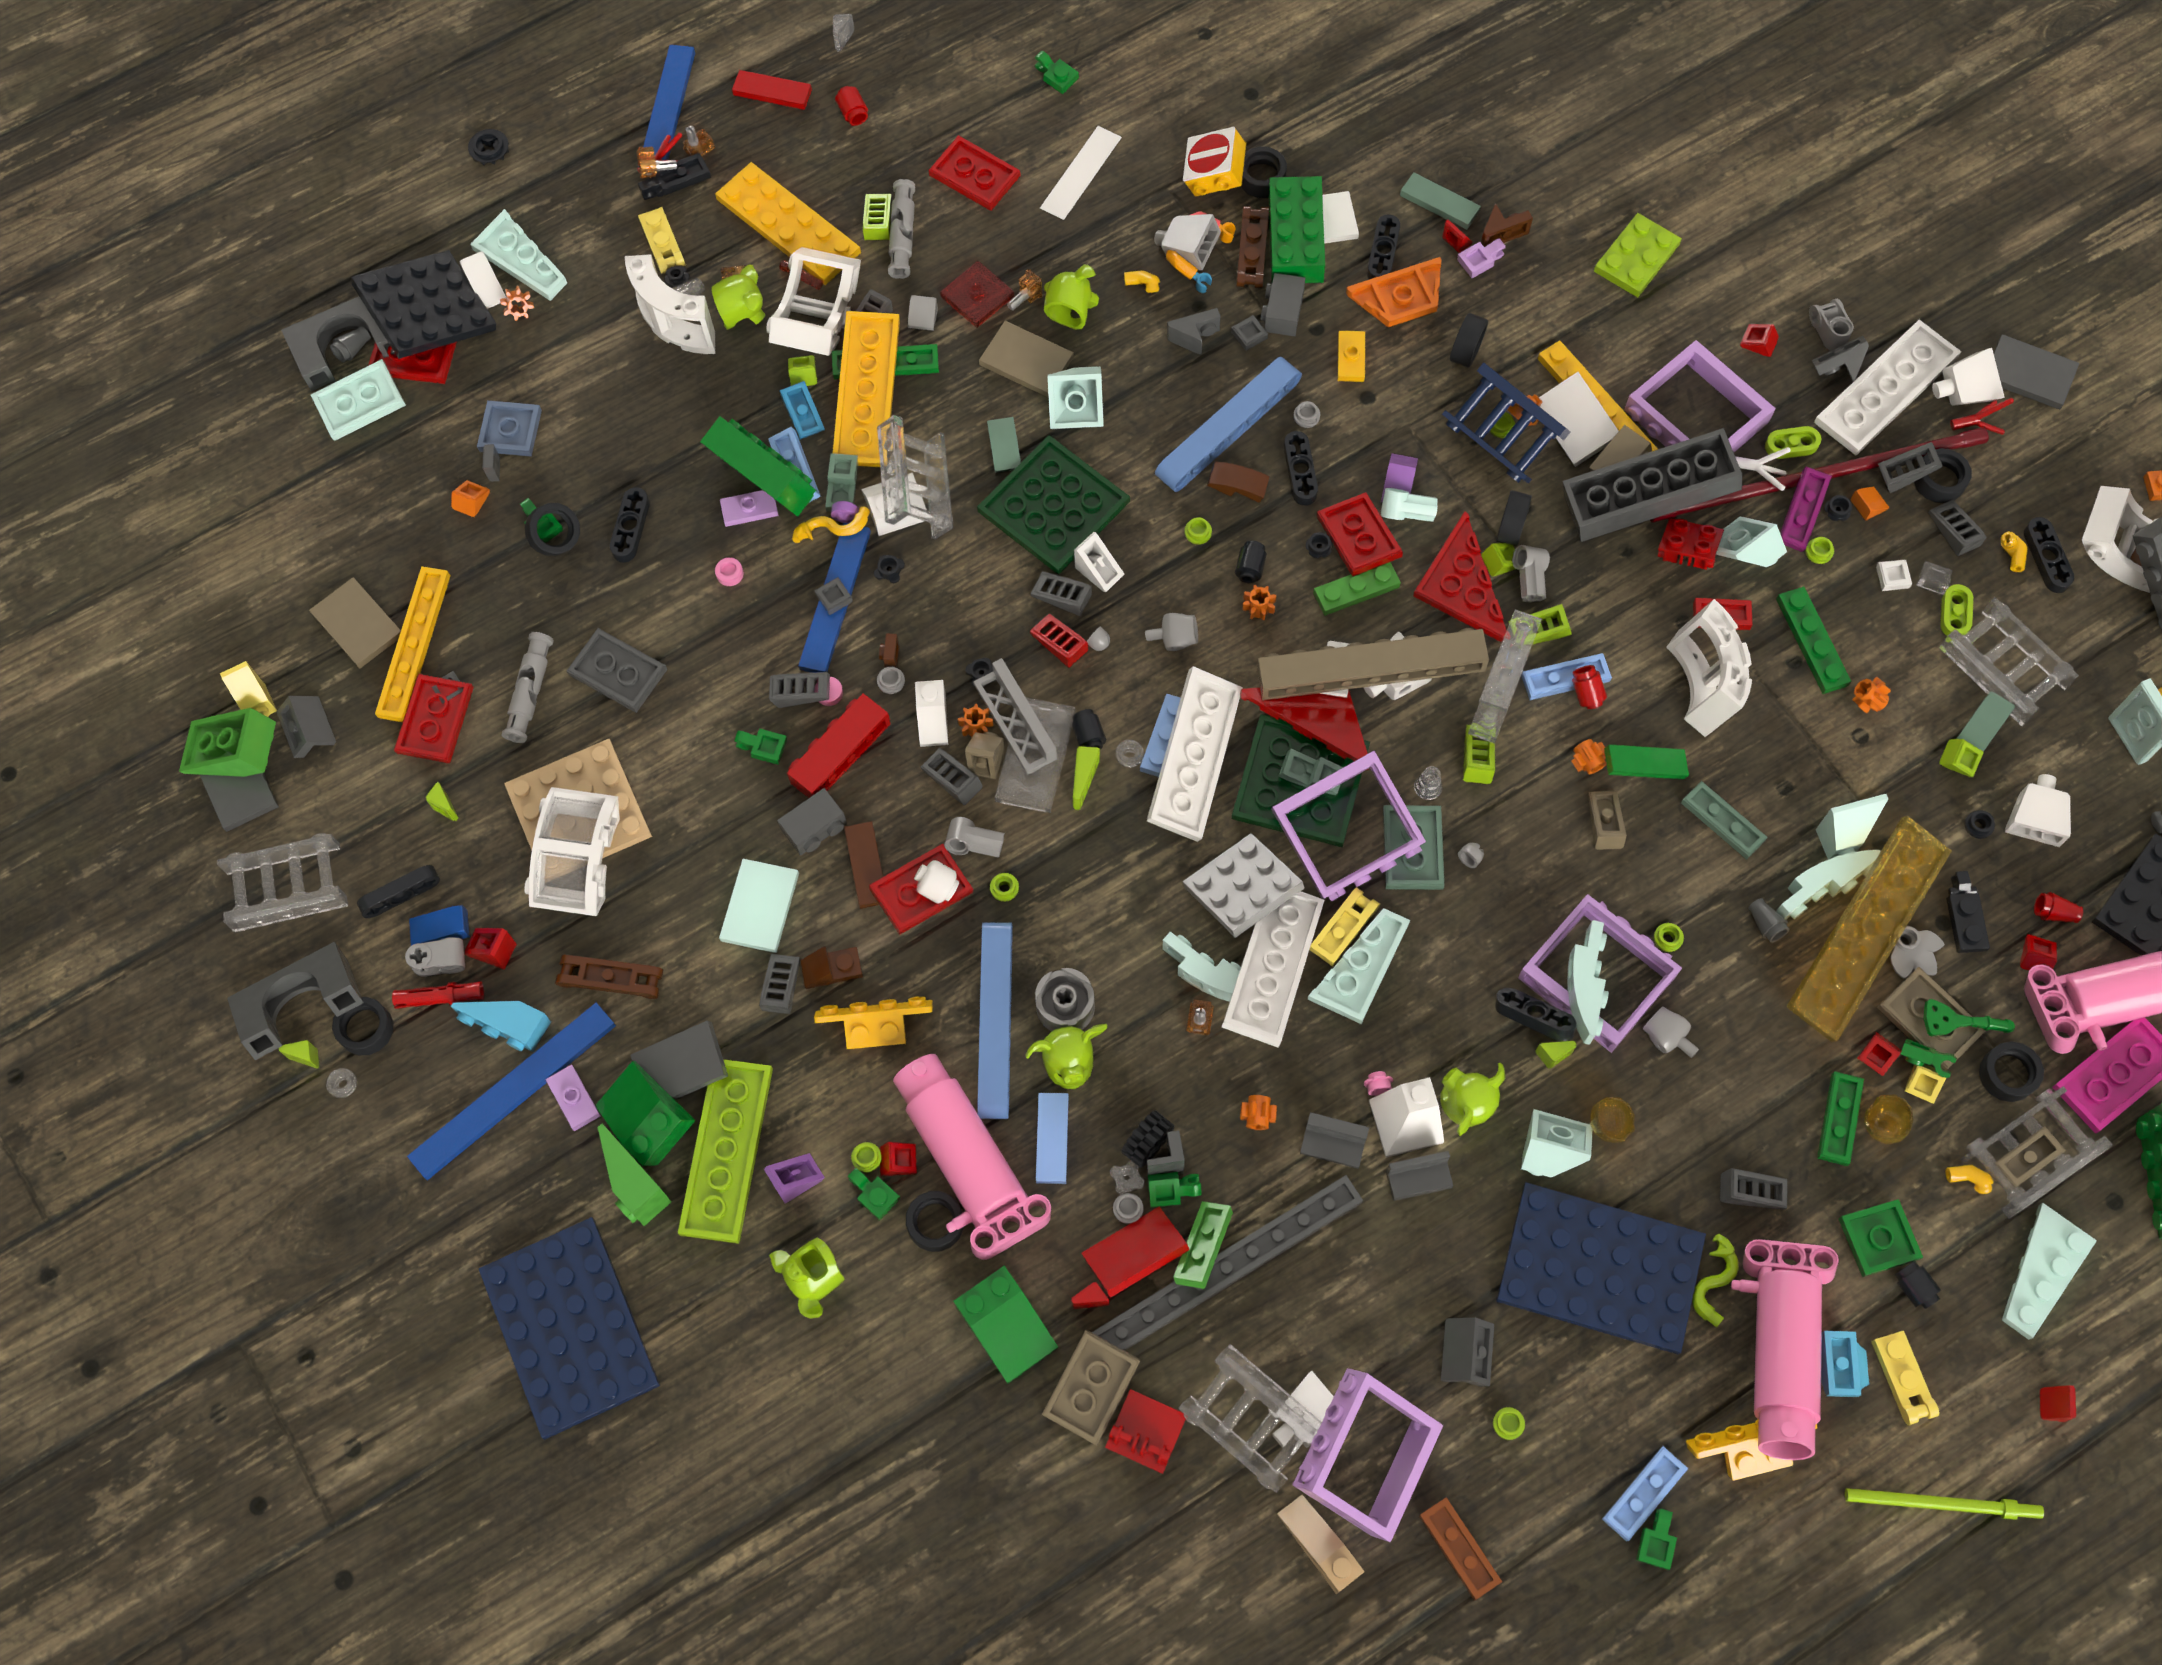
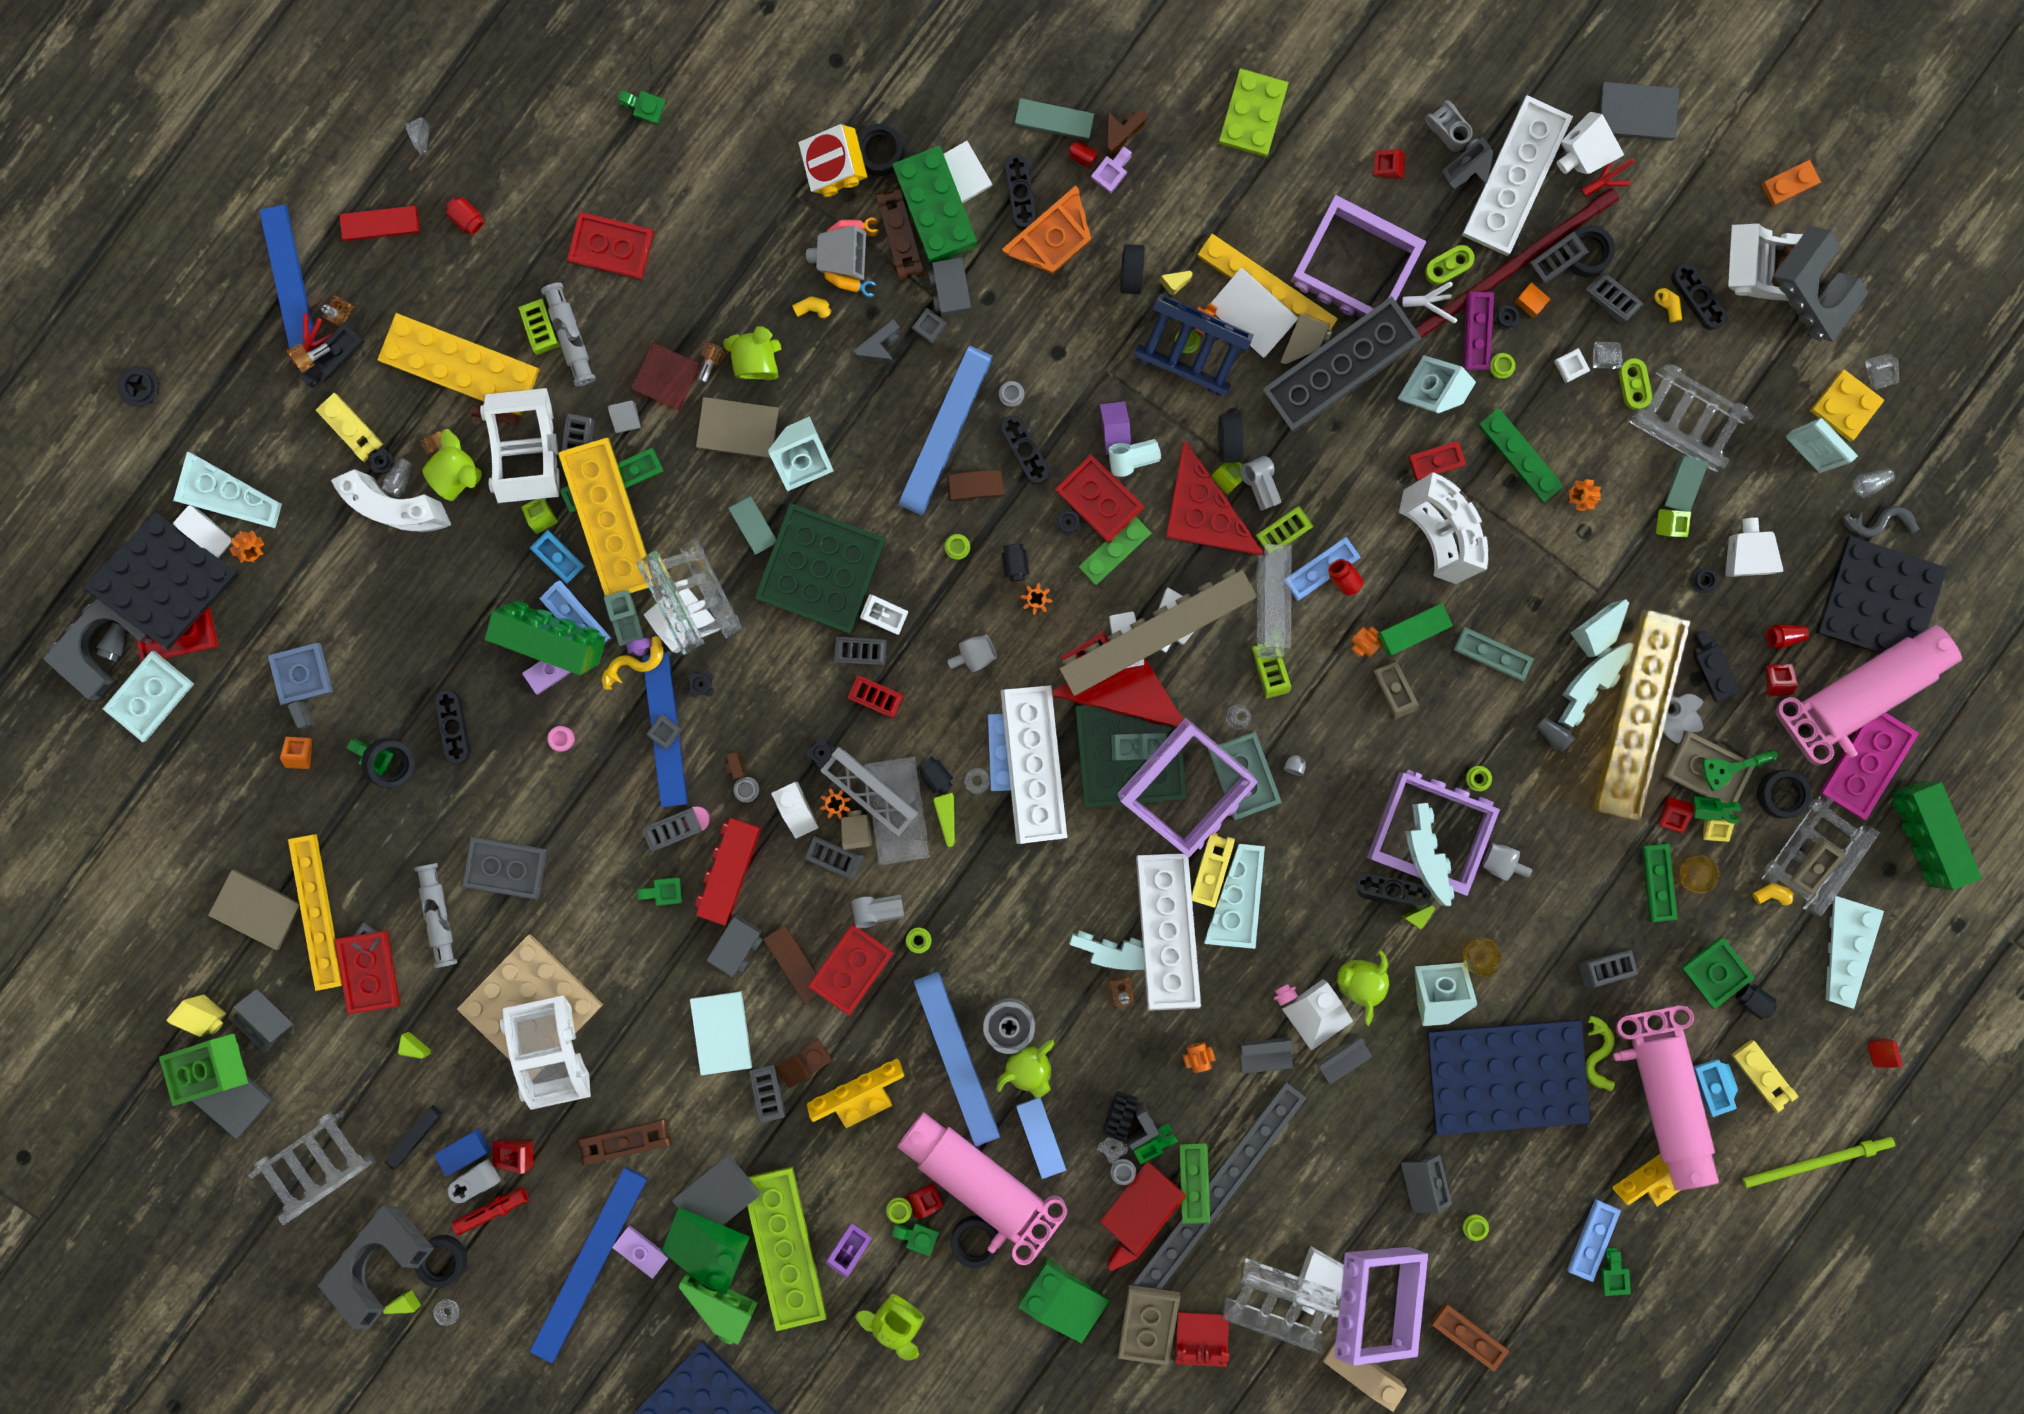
camera: 25 degrees left, 20 degrees up
medium azure slope [451,1001,551,1052] -> none
white head [914,860,959,903] -> none
white sticker [1040,126,1122,220] -> none
light grey hinge [1087,626,1110,651] -> none
light grey plate [1183,833,1304,938] -> none
yellow plate [1338,331,1365,382] -> none
red hinge [1658,518,1724,570] -> none
none -> light yellow slope [1160,271,1193,295]

